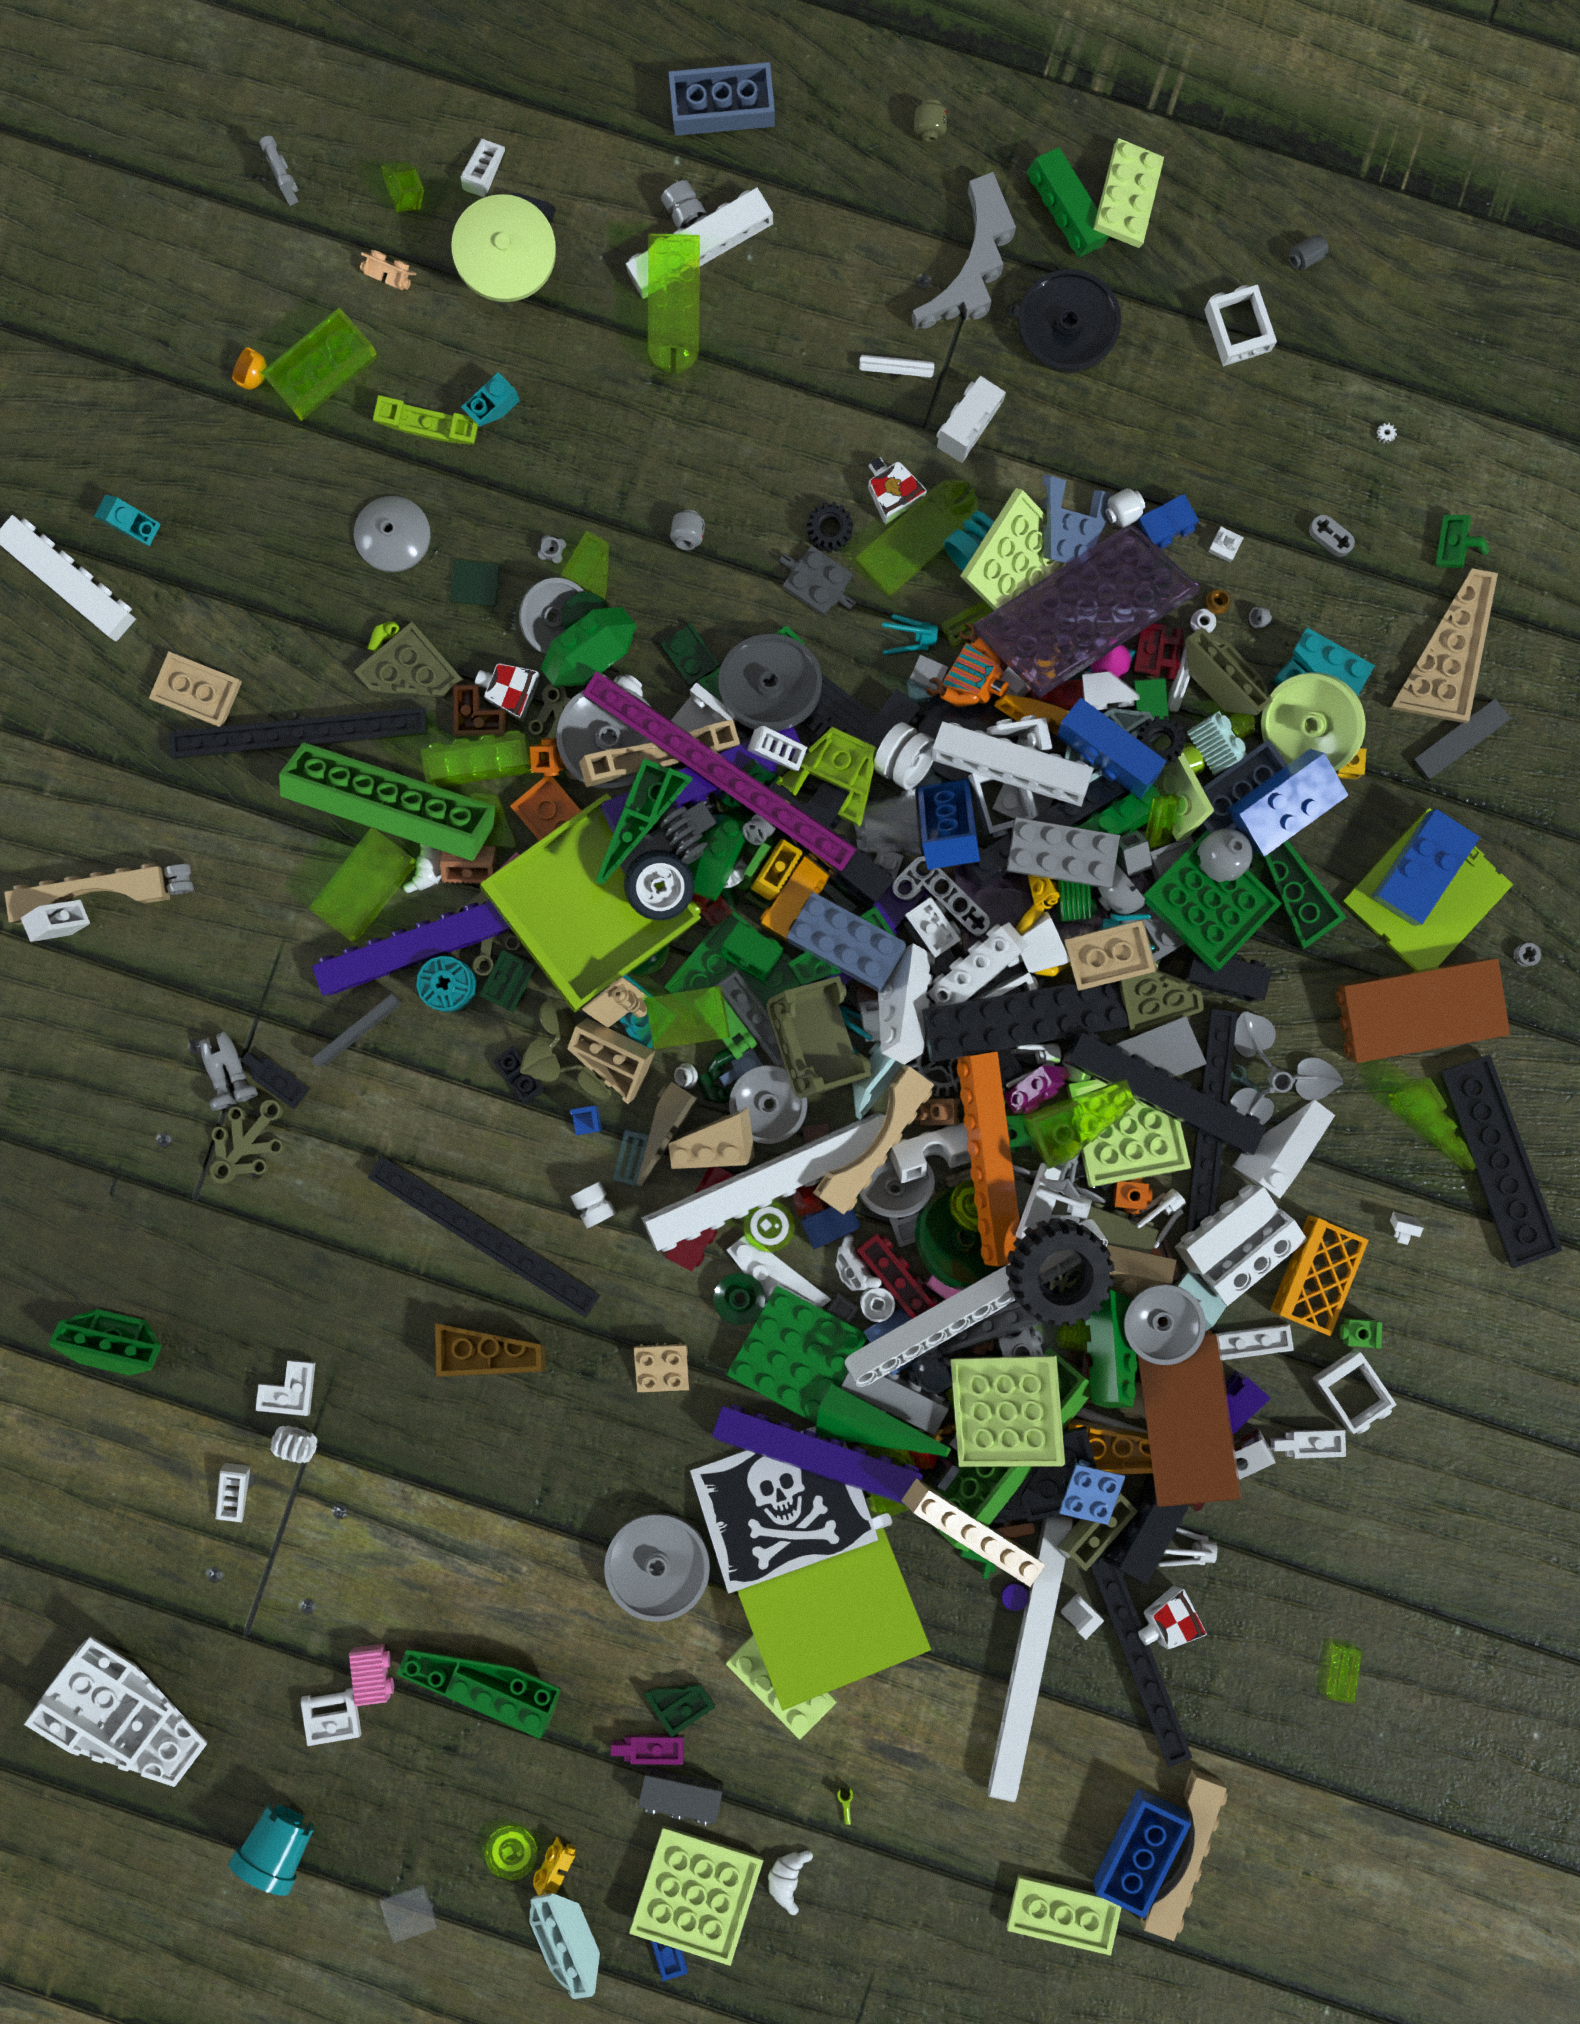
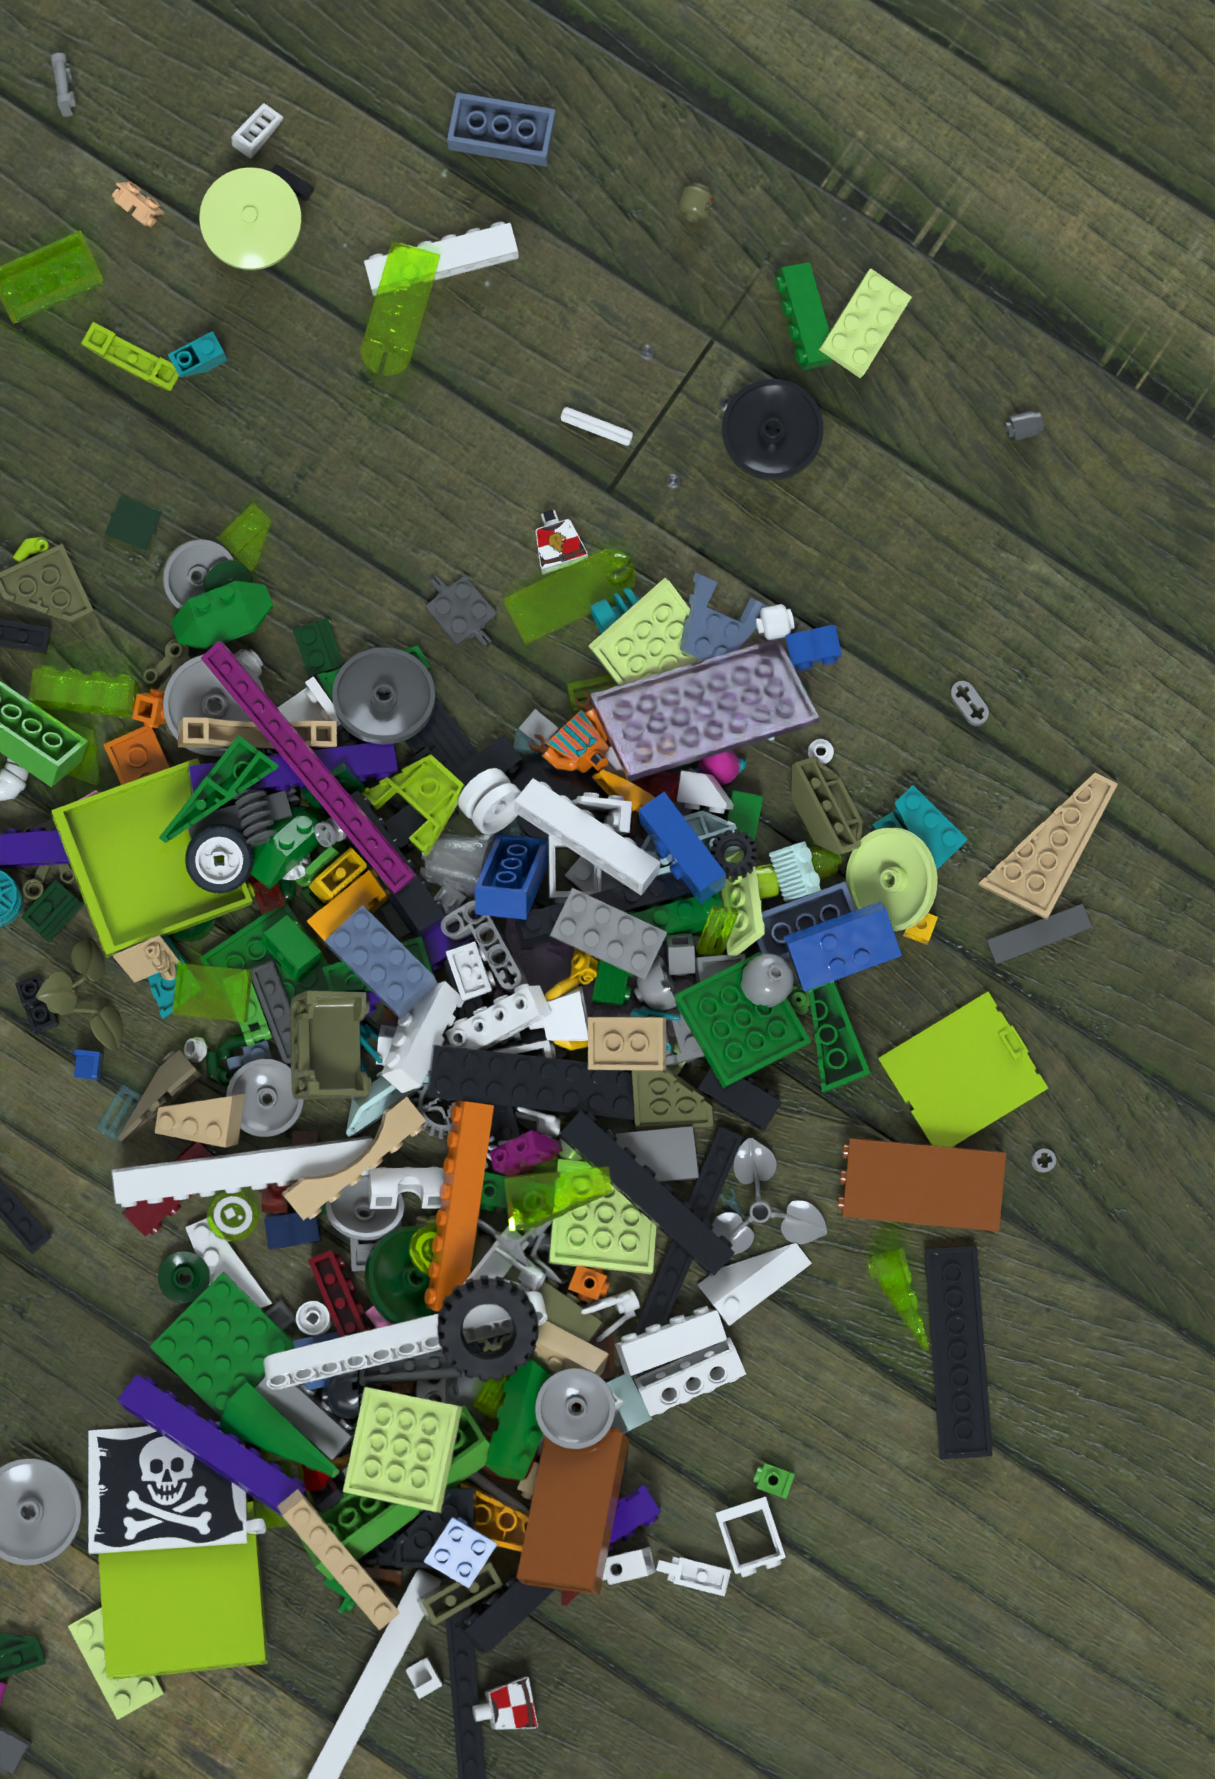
camera: 20 degrees right, 5 degrees down
light grey dish [354,496,431,572] -> none
clear neon green slope [381,162,424,212] -> none
nougat brick [440,846,498,884] -> none
reddish brown brick [453,684,507,737] -> none
torso [475,664,541,722] -> none
light grey plate [538,535,566,564] -> none
tan wedge [567,1018,655,1104] -> none
white wheel [570,1181,617,1229] -> none
tan hinge [634,1342,689,1392] -> none
light grey wheel [661,180,707,229] -> none
light grey head [670,510,705,550] -> none
white slope [747,726,807,771] -> none
black tyre [807,502,853,553] -> none
white piece [835,1234,881,1291] -> none
teal plant [881,614,938,655] -> none
light grey arch [911,172,1016,329] -> none
medium nougat hips [914,1099,960,1125] -> none
white wedge [936,376,1006,463] -> none
dark purple tile [1001,1582,1028,1611] -> none
dark red plate [1133,621,1185,681] -> none
white plant [1158,1527,1217,1567] -> none
white axle [1167,645,1190,713] -> none
white window [1204,285,1277,366] -> none
pearl gold plate [1205,589,1230,615] -> none
white tile [1208,527,1244,563] -> none
white tile [1212,1324,1294,1360] -> none
light grey hinge [1249,607,1272,628] -> none
light orange fence [1270,1215,1369,1336] -> none
blue brick [1371,809,1480,926] -> none
white piece [1376,422,1397,444] -> none
white tile [1390,1211,1423,1245] -> none
green plate [1436,515,1490,568] -> none

